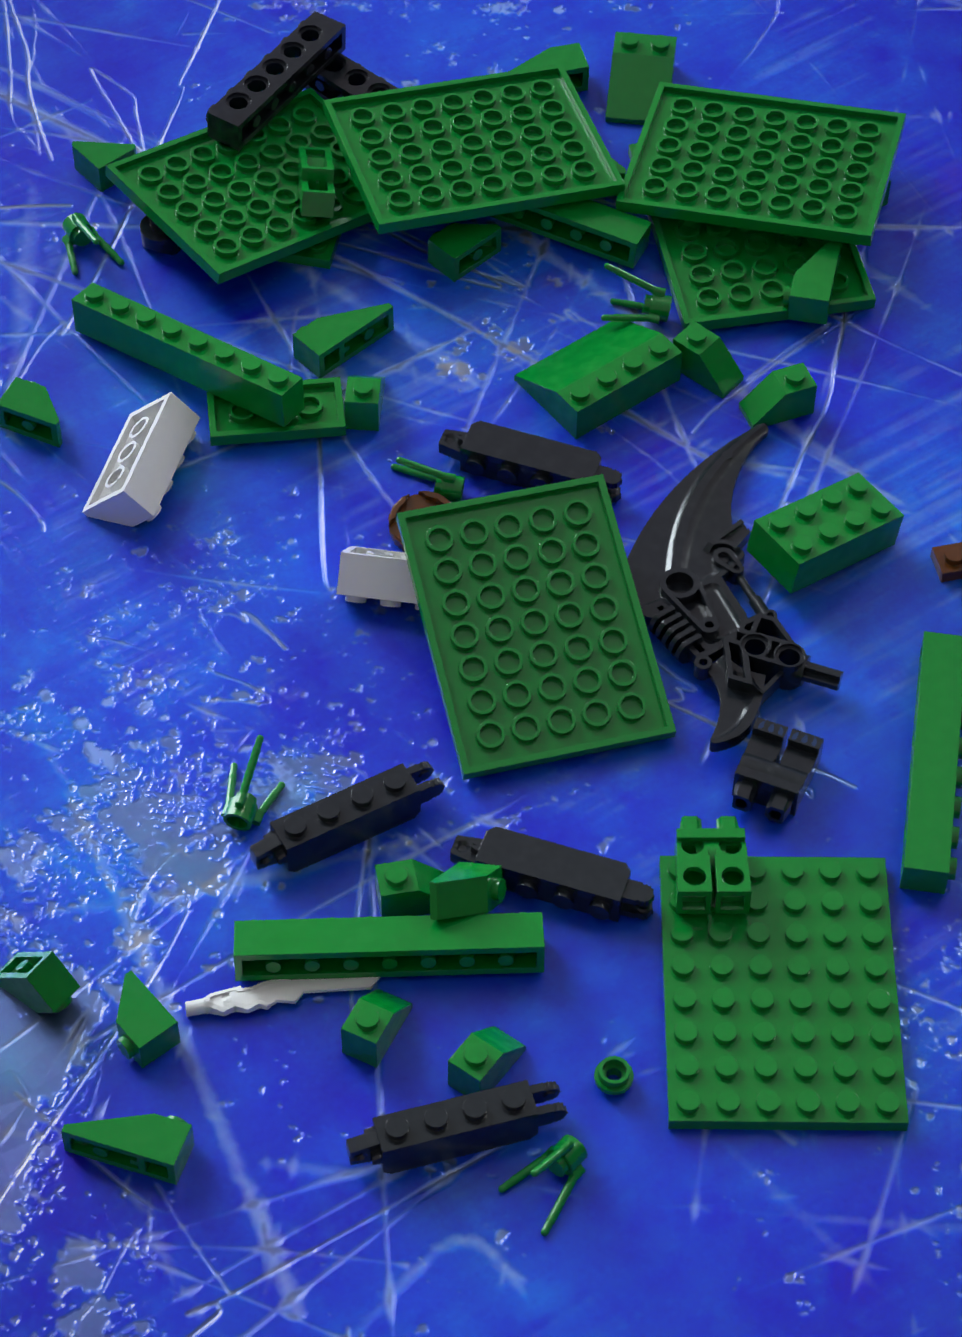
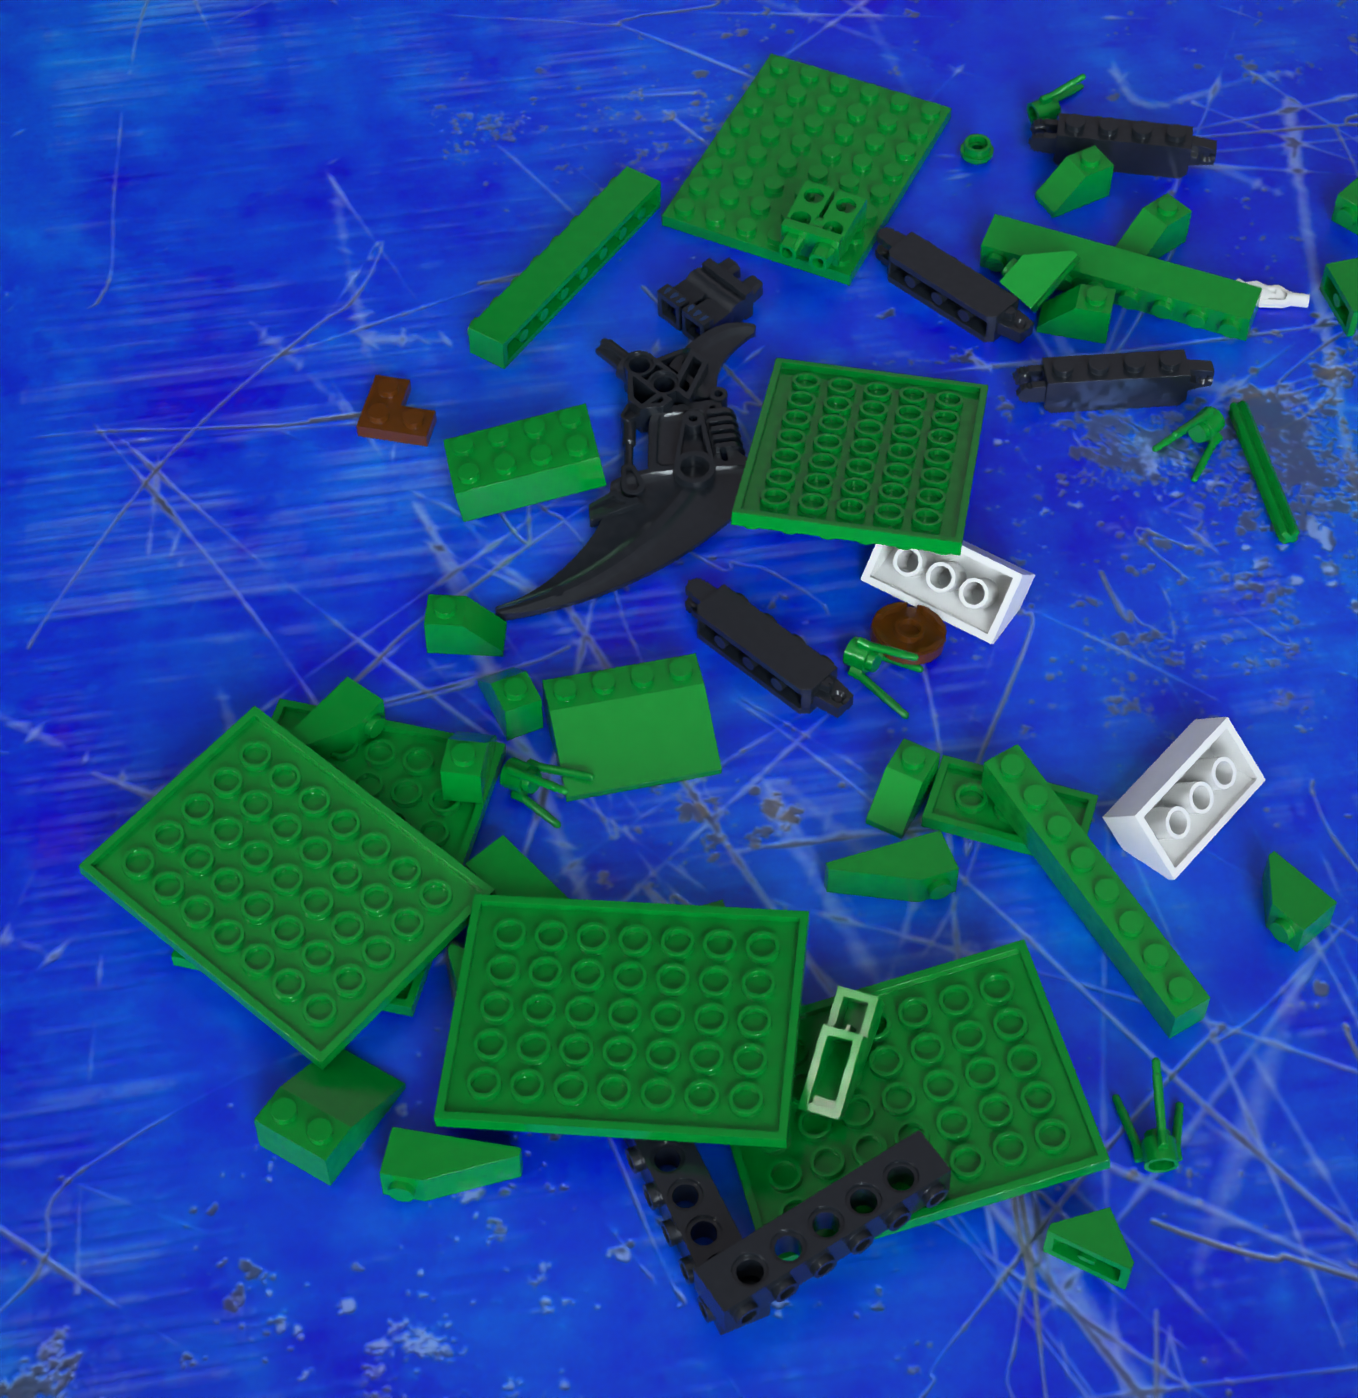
camera: 155 degrees left, 0 degrees up
none -> green slope [440,731,497,804]
none -> green axle [1228,400,1300,544]

